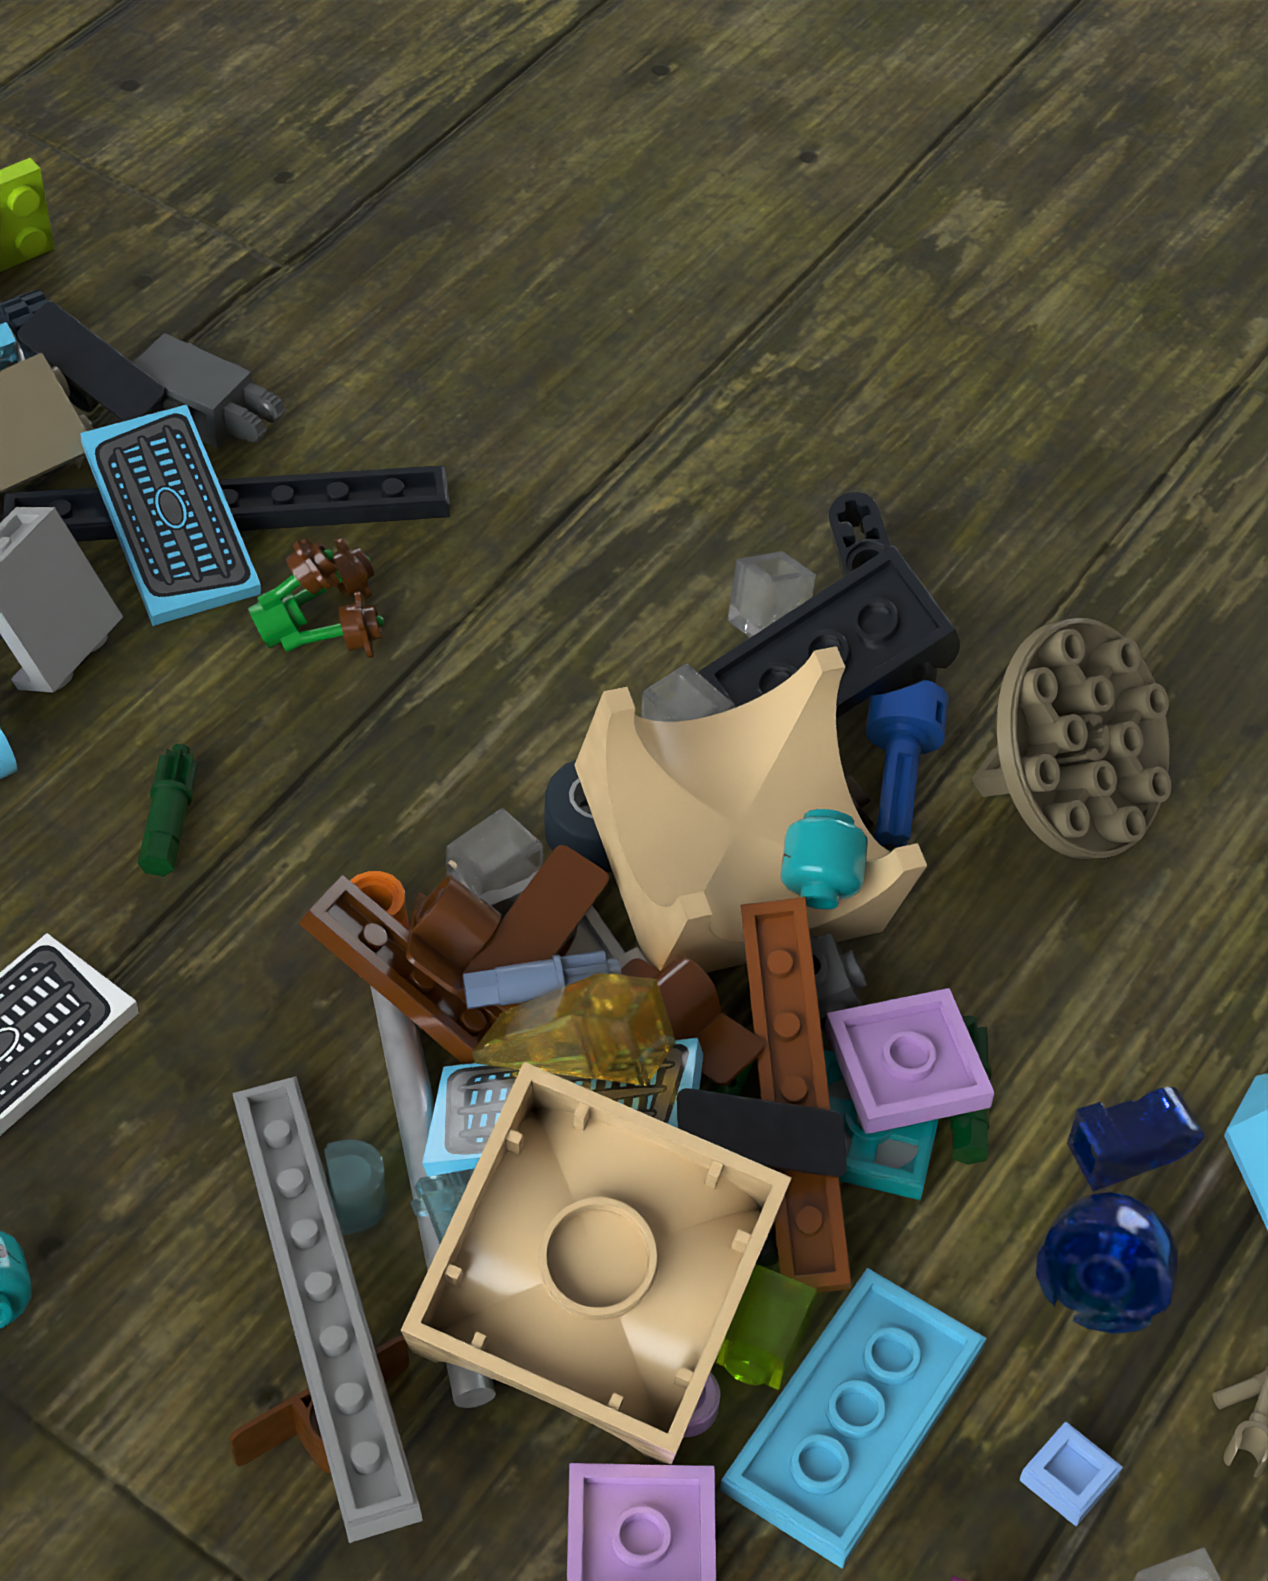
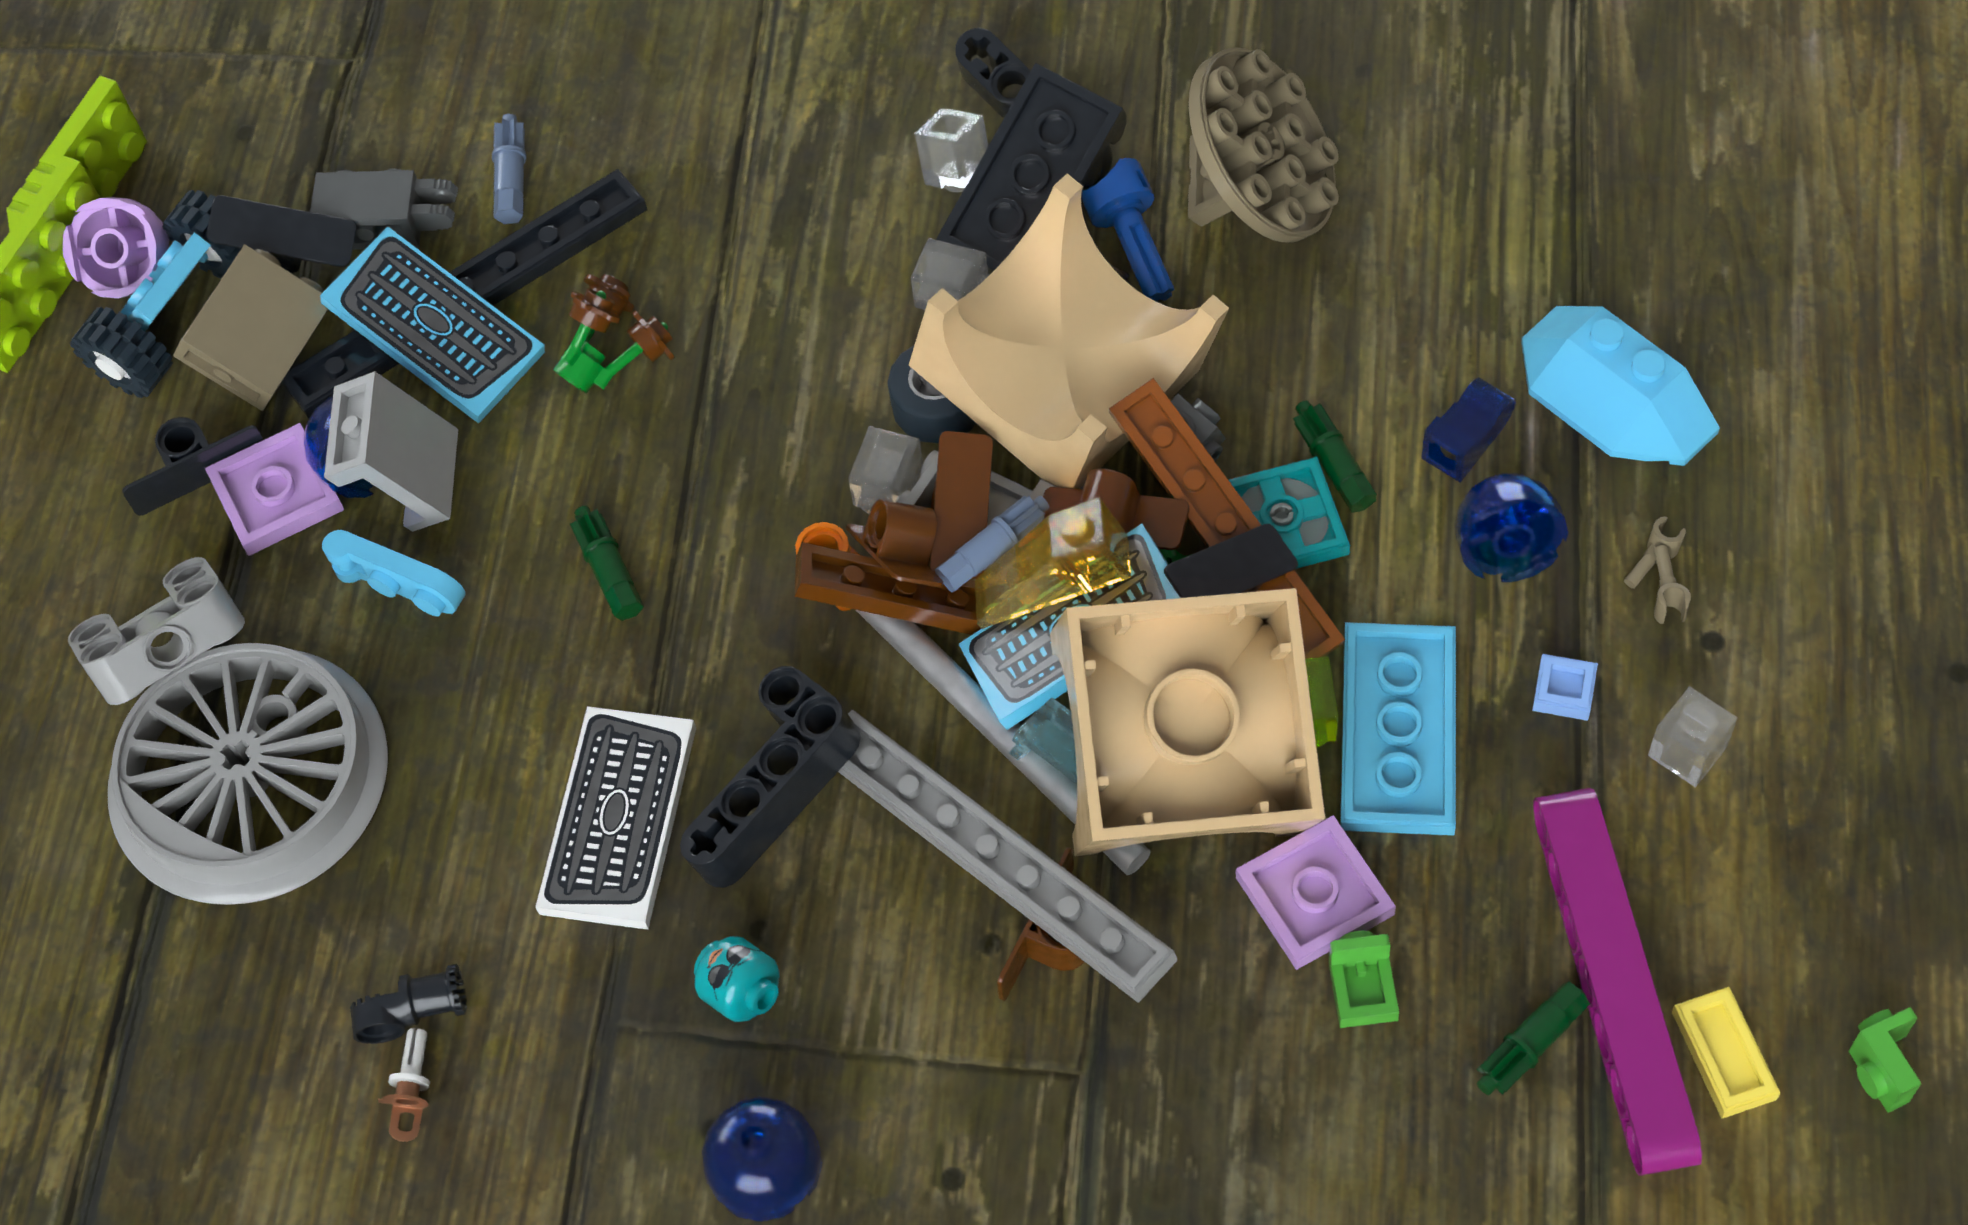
camera: 20 degrees left, 10 degrees up
clear light blue brick [324,1139,387,1235] -> none
teal head [780,809,868,910] -> none
lavender plate [824,988,994,1134] -> none
none -> sand blue piece [492,114,526,224]
none -> black beam [680,666,861,888]

